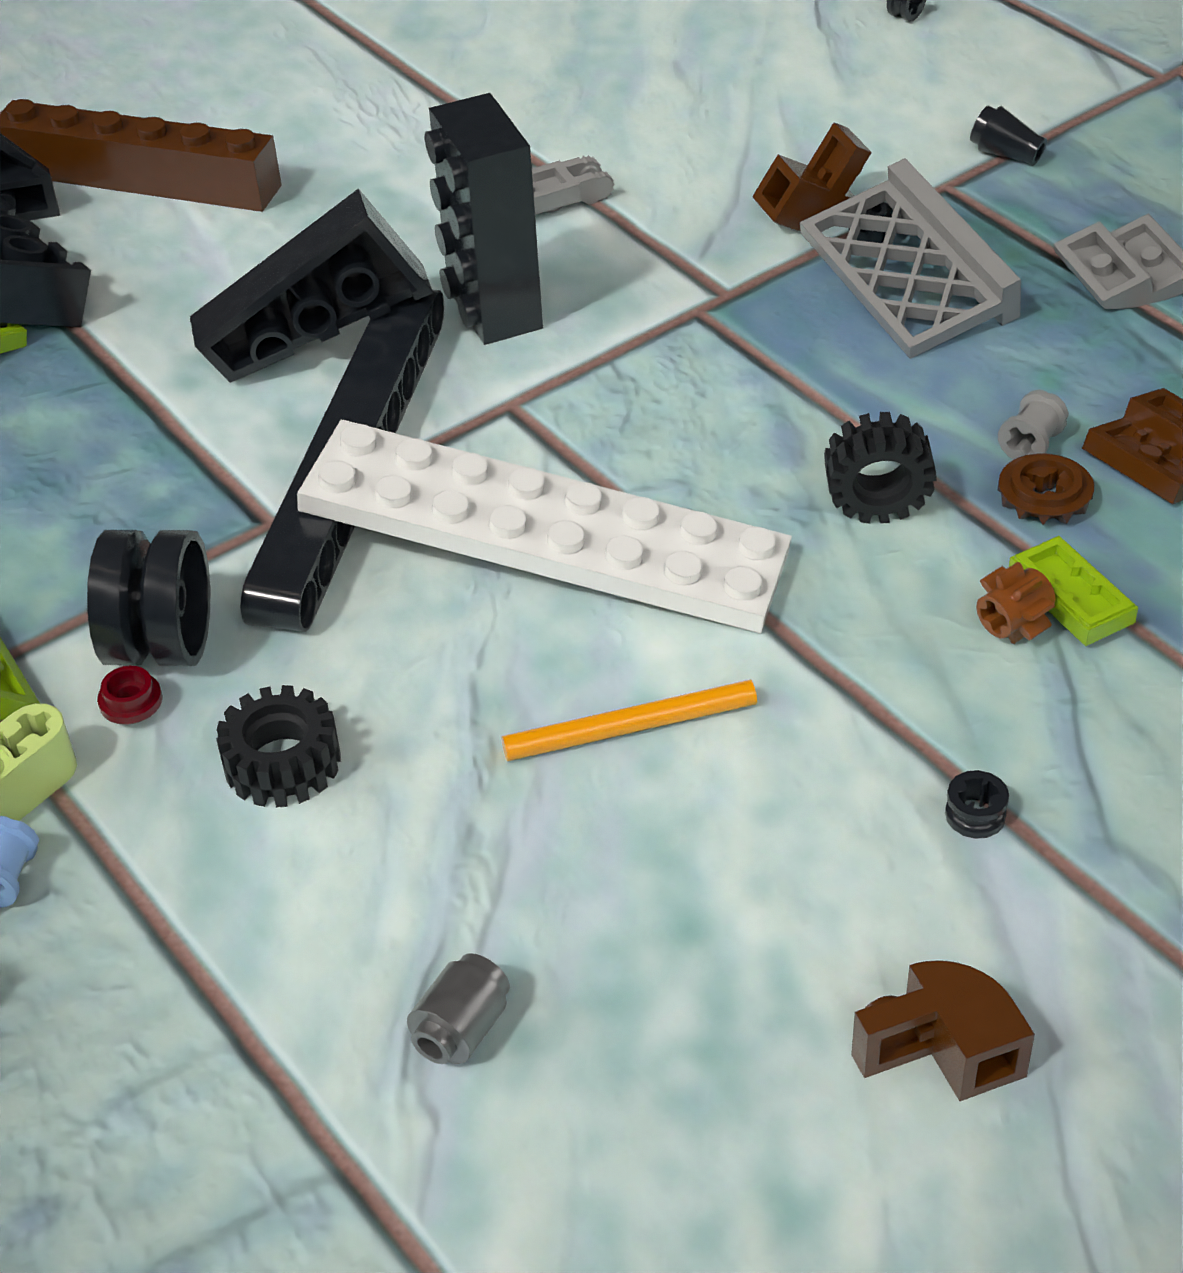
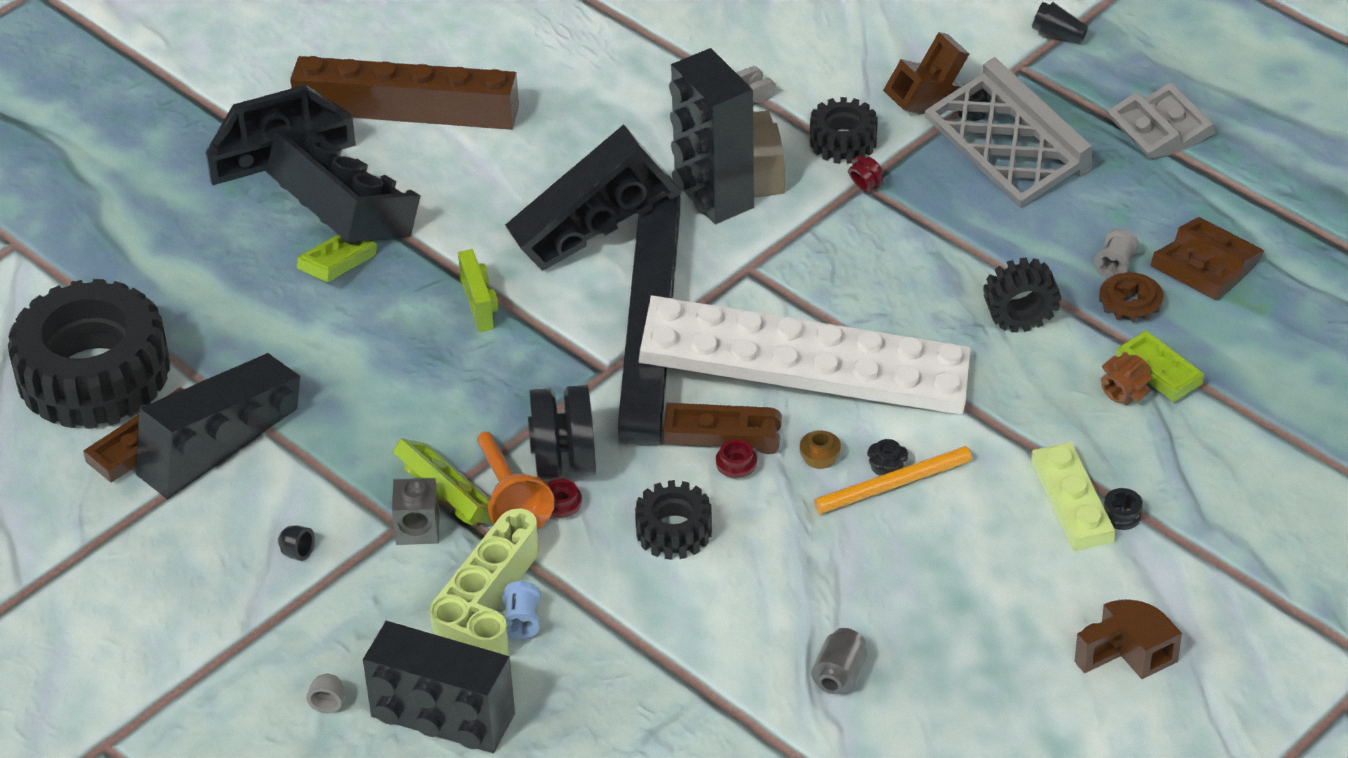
camera: 10 degrees left, 0 degrees up
none -> lime plate [458,249,499,333]
none -> orange piece [477,432,554,530]
none -> reddish brown plate [663,403,782,454]
none -> dark red plate [716,439,757,478]
none -> dark tan brick [753,110,785,198]
none -> pearl gold plate [799,430,841,469]
none -> black tyre [810,97,878,164]
none -> dark red plate [848,156,883,192]
none -> black plate [867,439,908,476]
none -> yellowish green plate [1031,442,1115,551]

